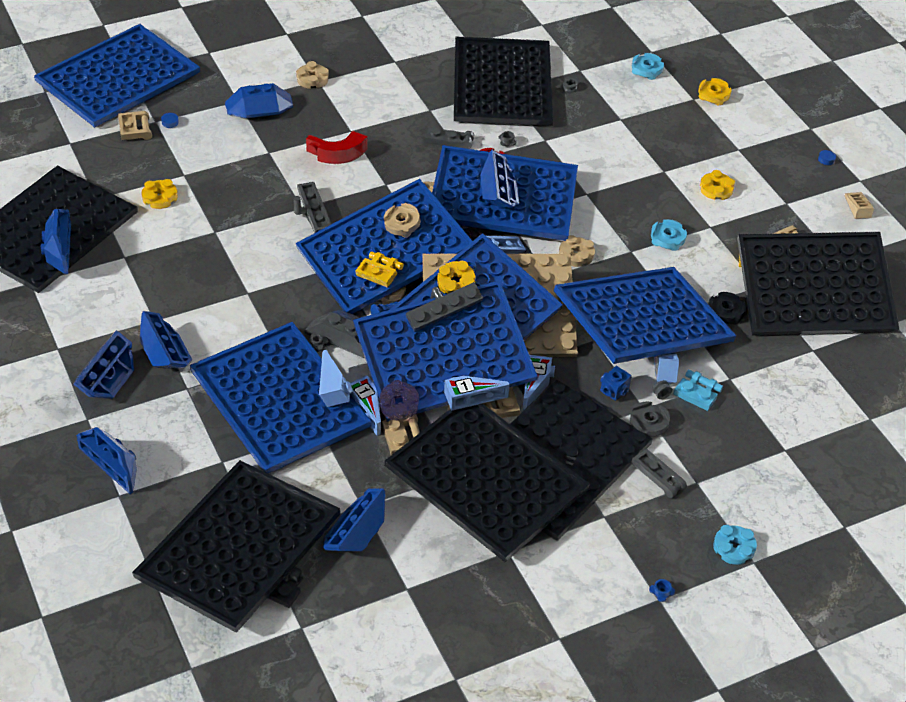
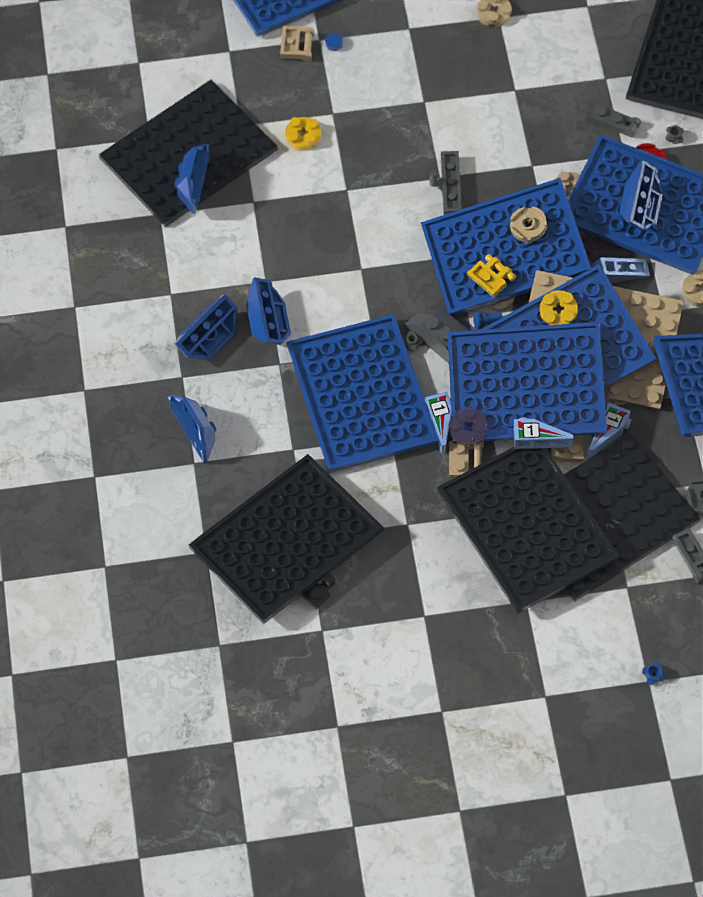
camera: 20 degrees right, 15 degrees up
blue wedge [225,83,293,118] -> none
red arch [306,131,368,164] -> none
light blue slope [319,350,352,407] -> none
blue wedge [323,489,385,551] -> none
dark grey plate [406,282,483,332] -> none
blue brick [600,365,632,401] -> none

